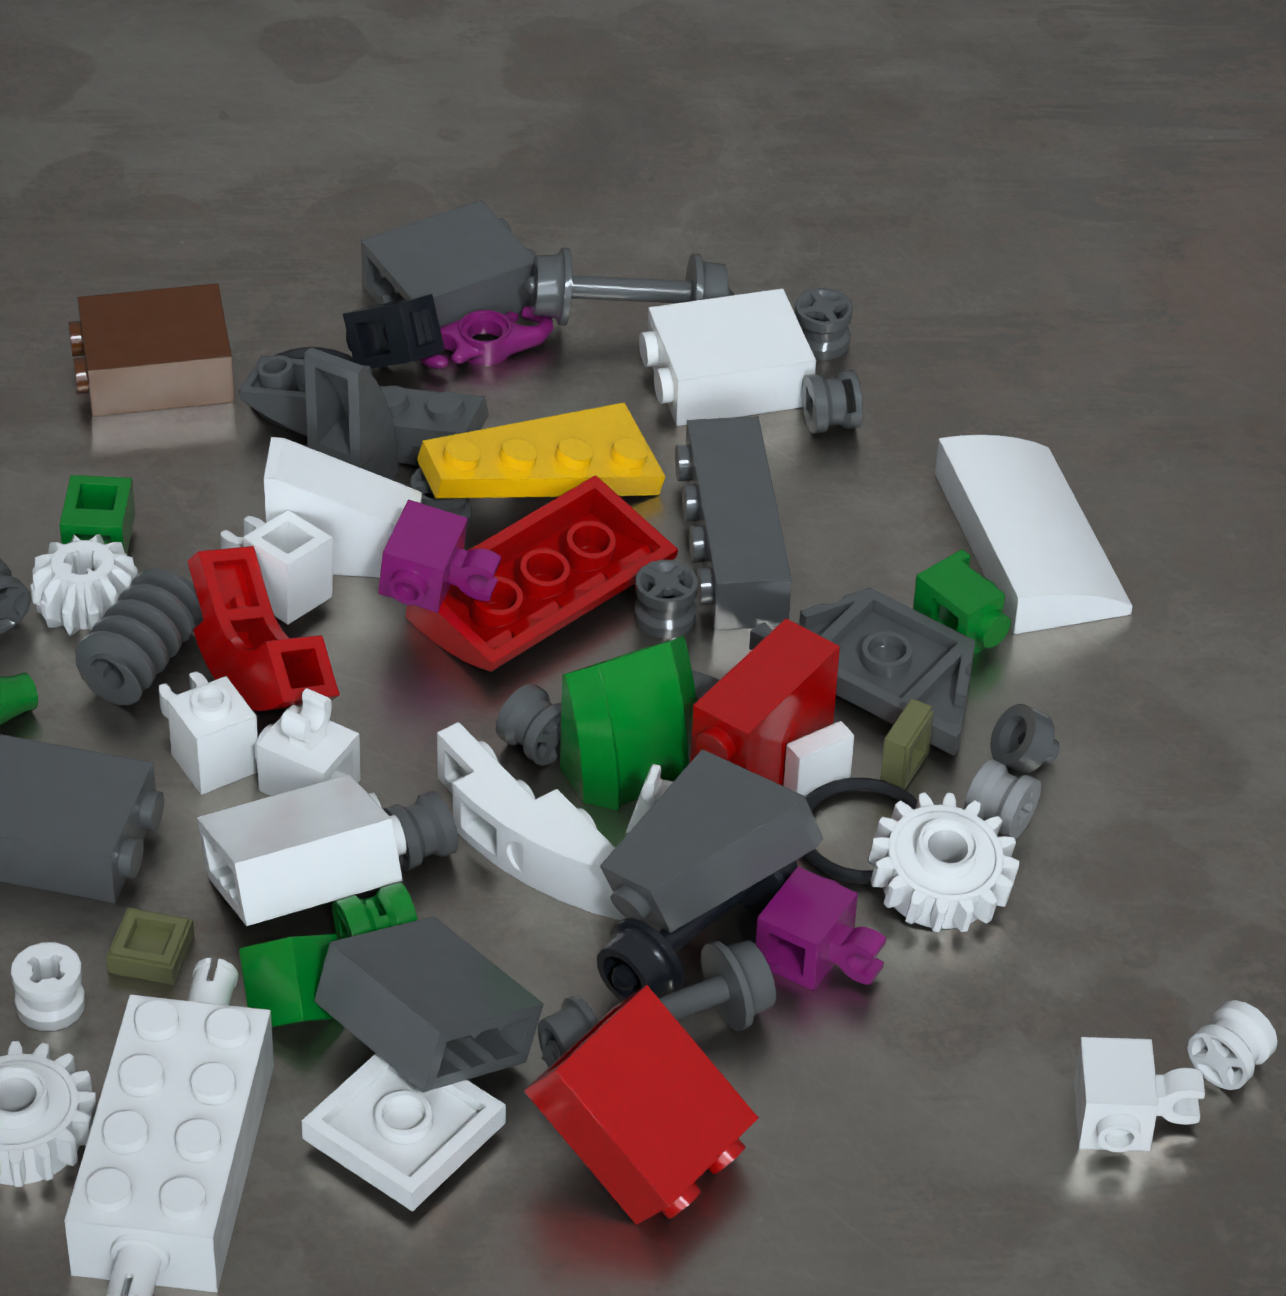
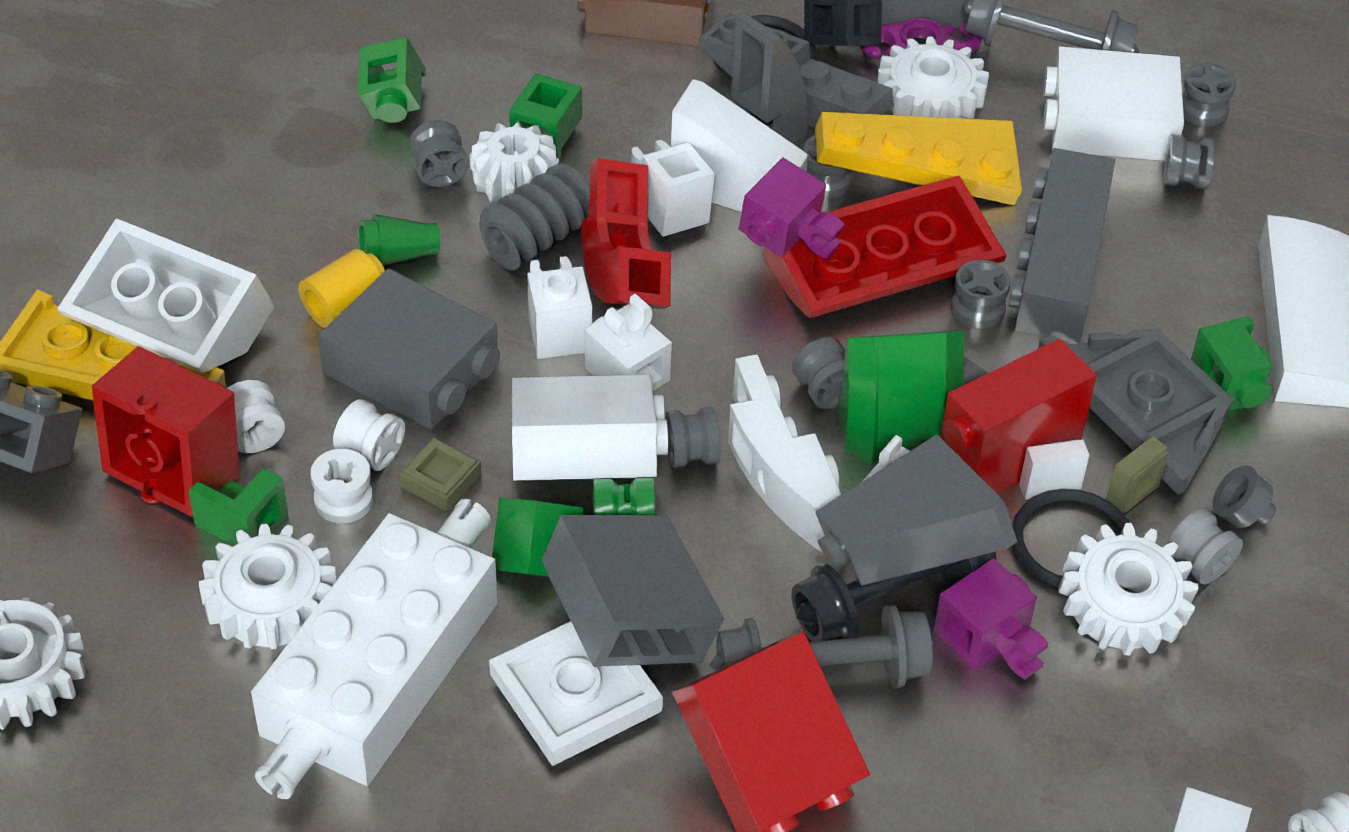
camera: 20 degrees right, 5 degrees up
none -> white wheel [333,399,405,471]
none -> white gear [877,37,989,119]

